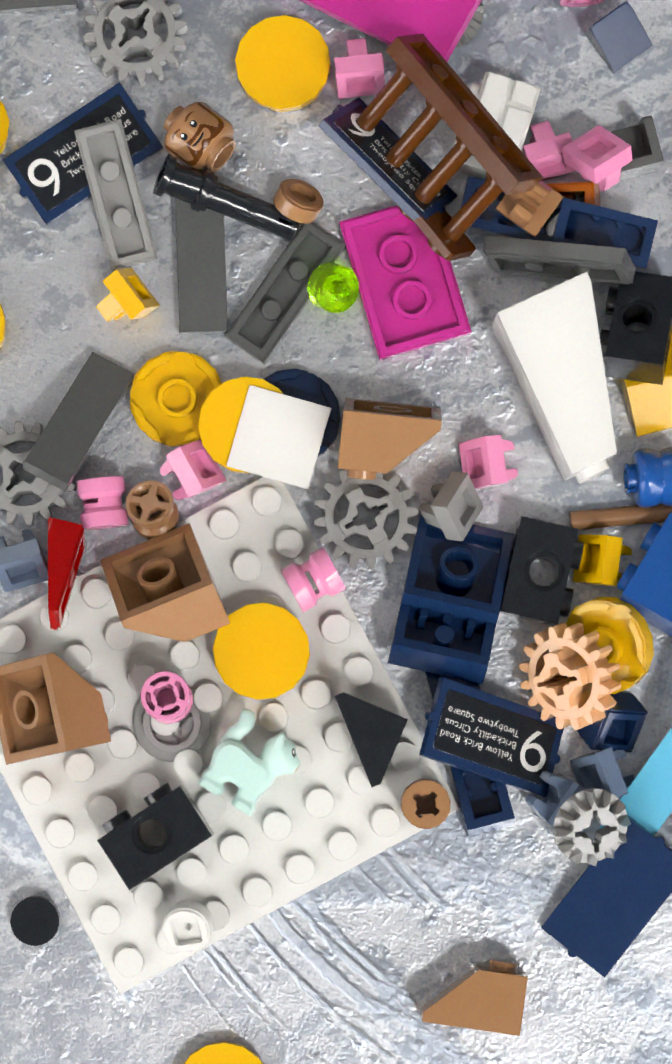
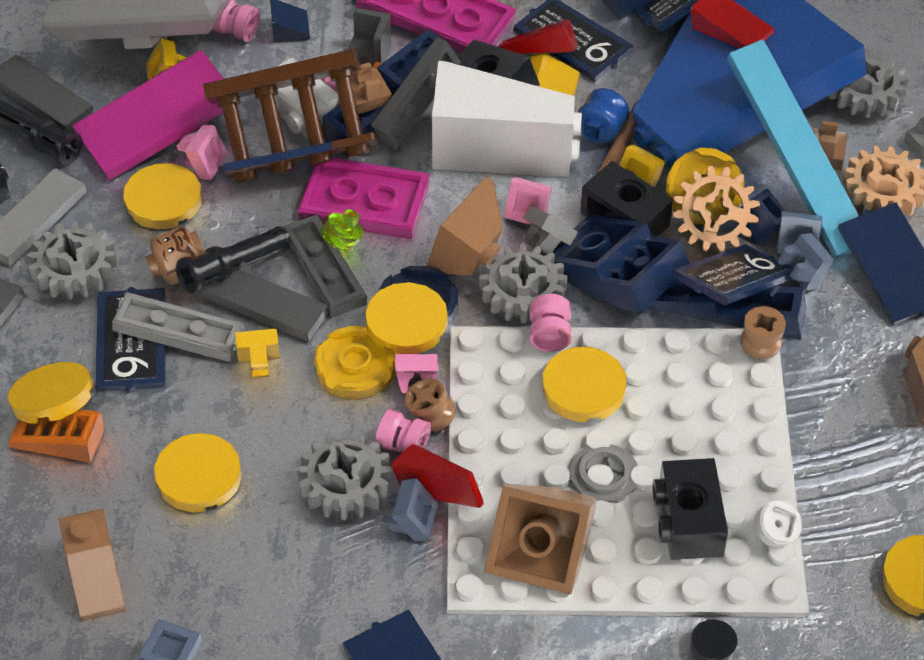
camera: 60 degrees left, 35 degrees down
dark grey tile [23,352,135,492] -> none
medium nougat slope [100,523,230,642] -> none
bright pink wheel [141,671,193,724] -> none
light aqua animal [198,709,301,816] -> none
white sticker [227,385,331,489] -> none
medium nougat tile [273,179,324,224] -> none
black slope [335,692,408,787] -> none
light grey gear [553,788,631,866] -> none
bright pink tile [562,125,633,192] -> none

